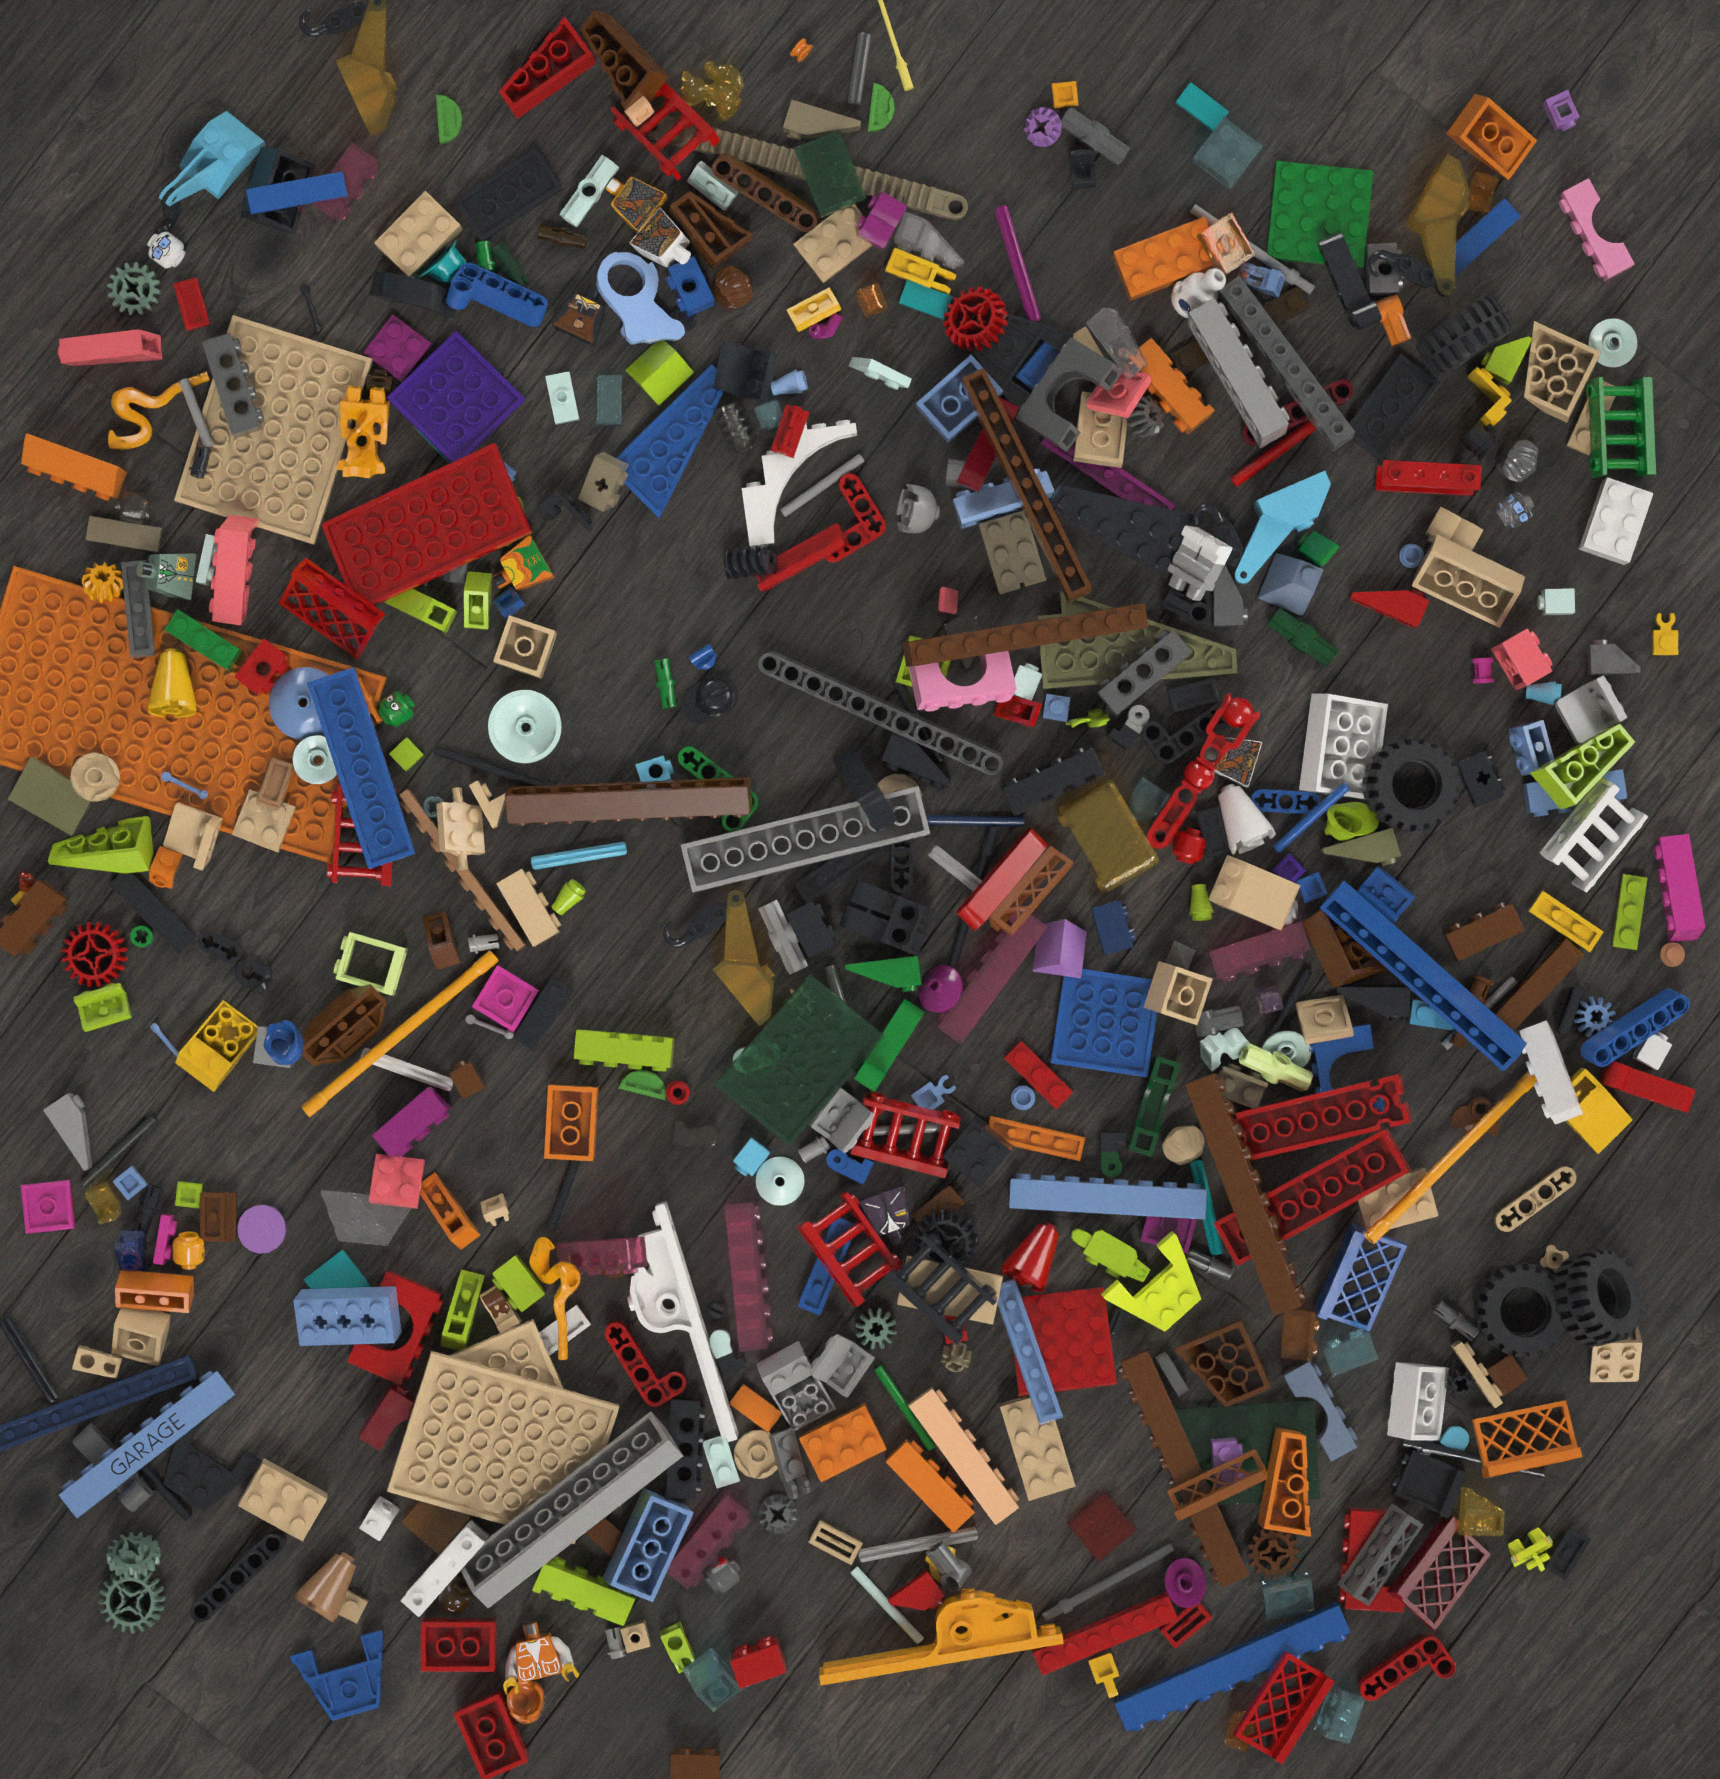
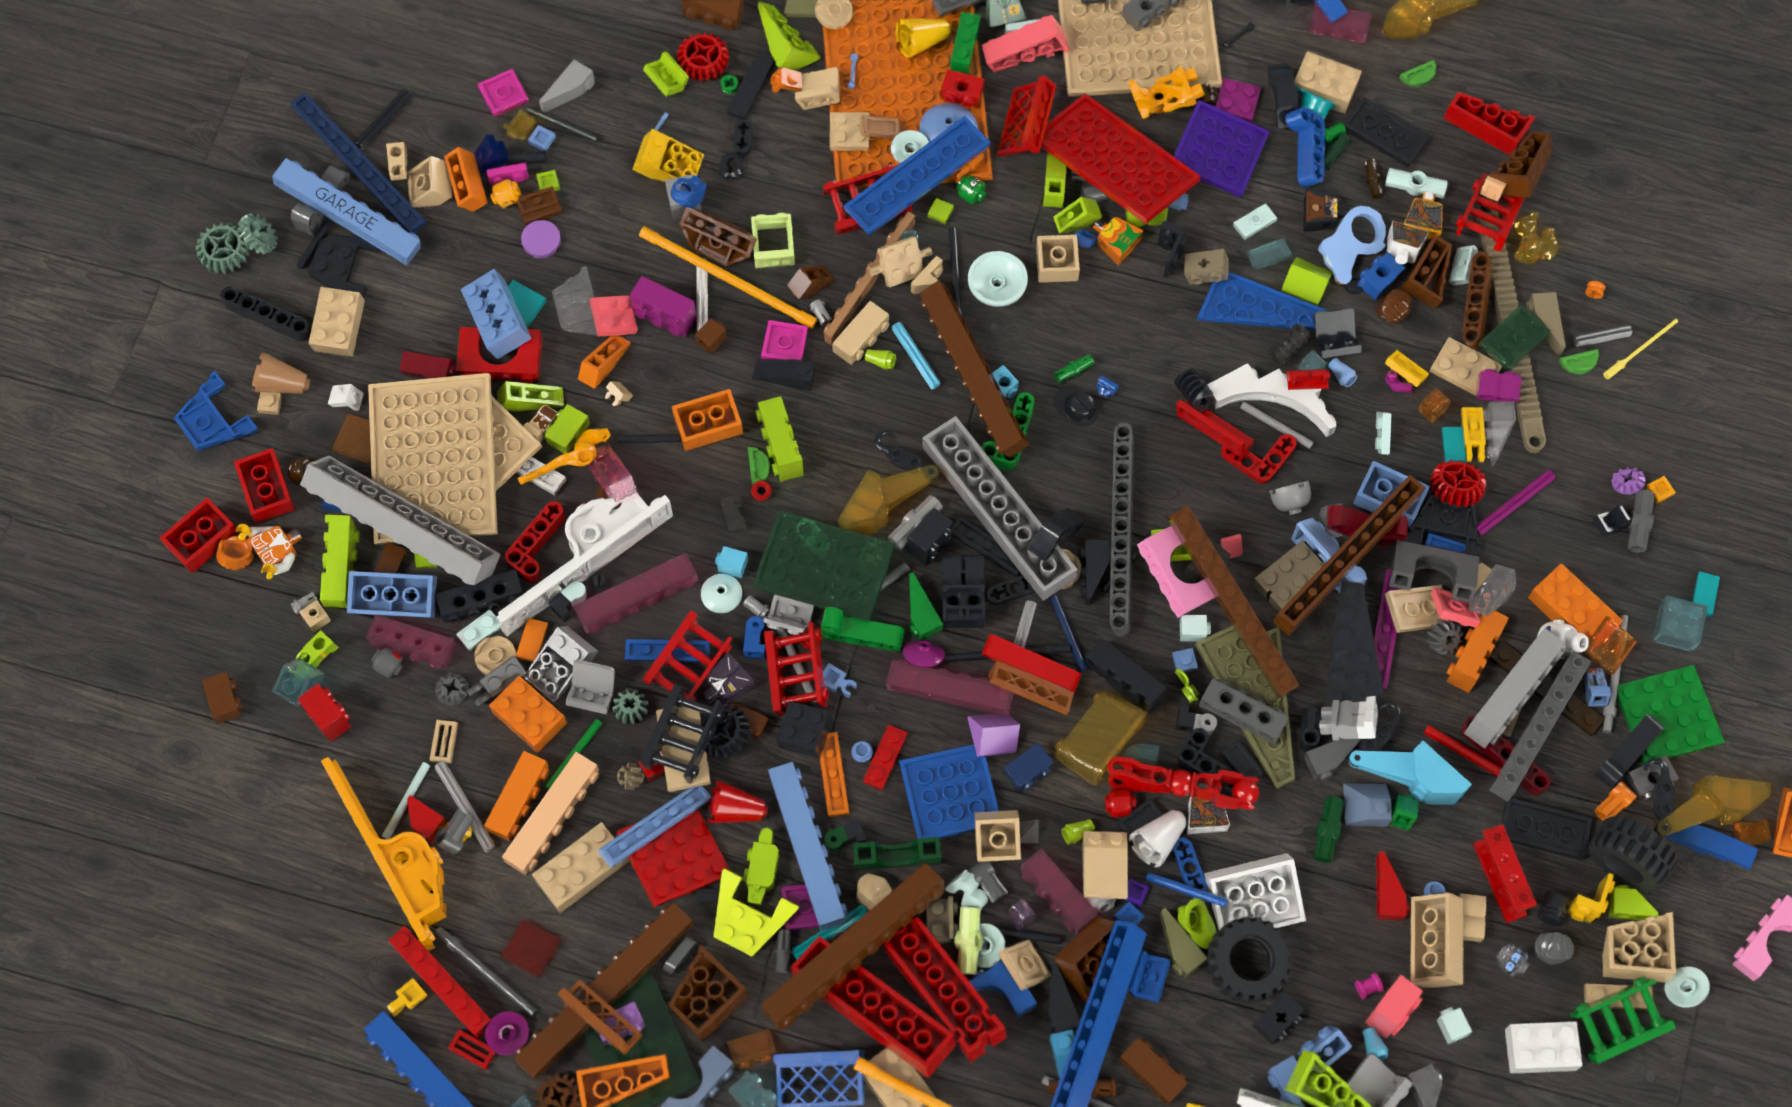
camera: 70 degrees right, 20 degrees down
white fence [401,1519,490,1617] -> none
light grey hinge [466,1015,514,1039] -> none
red slope [993,696,1042,728] -> none

